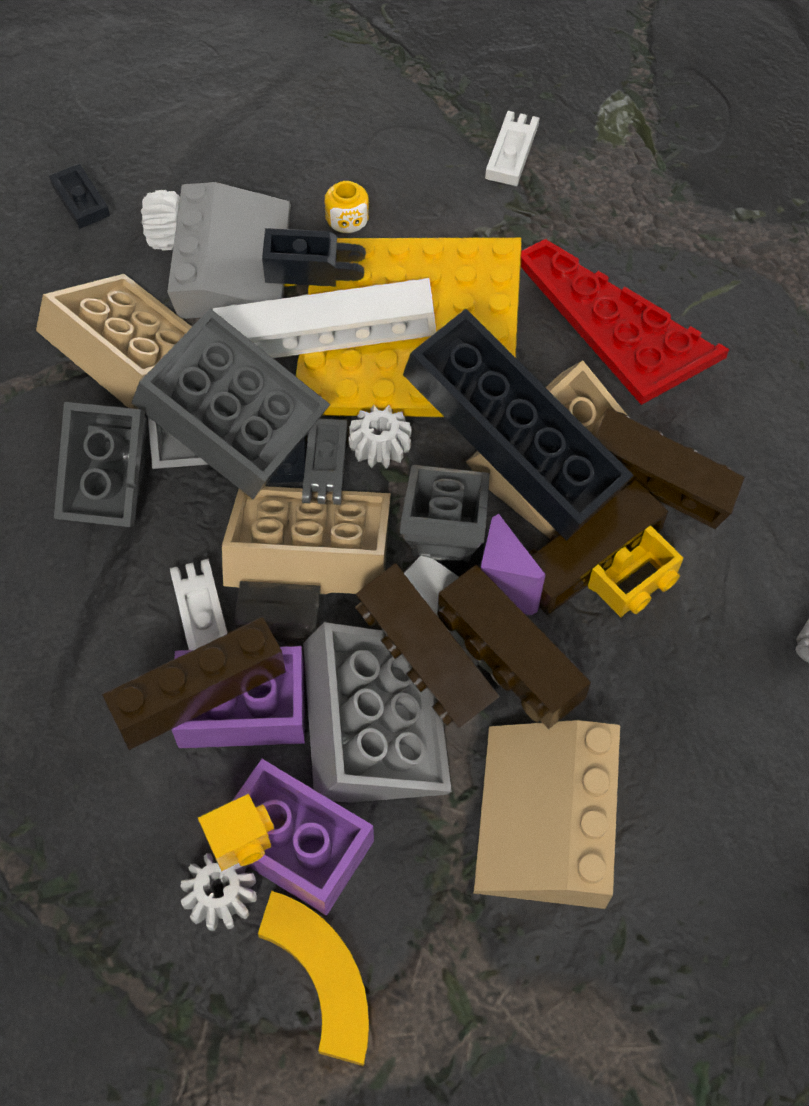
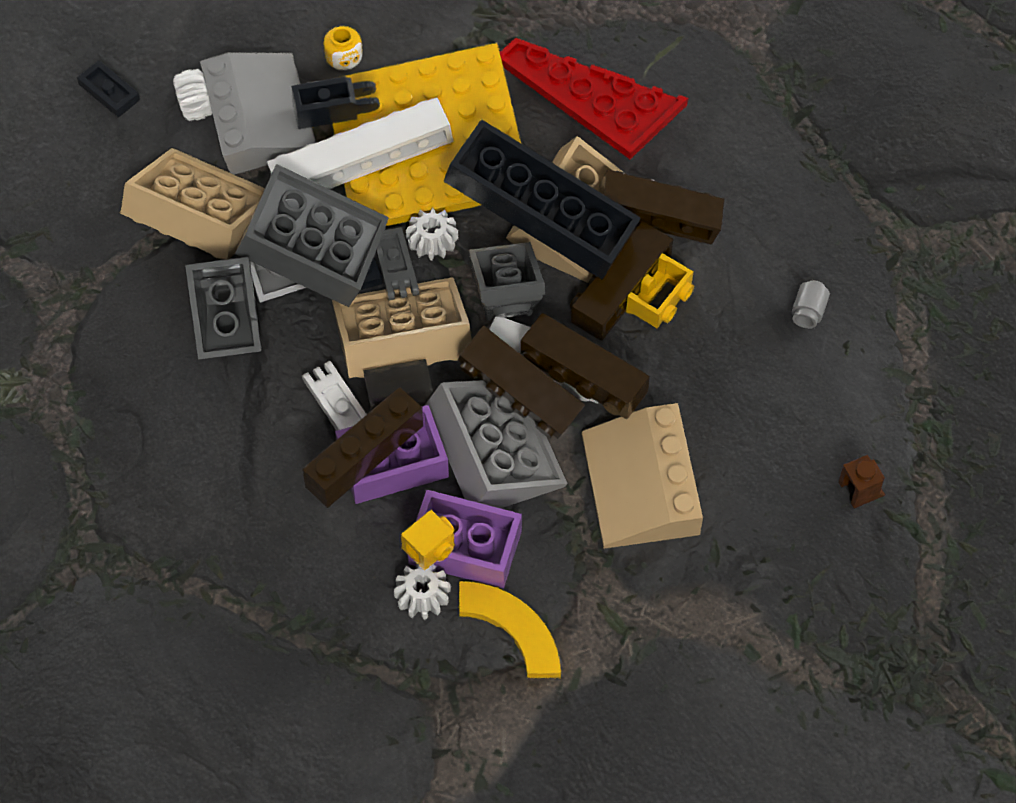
camera: 15 degrees left, 0 degrees up
medium lavender slope [481,514,545,615] -> none

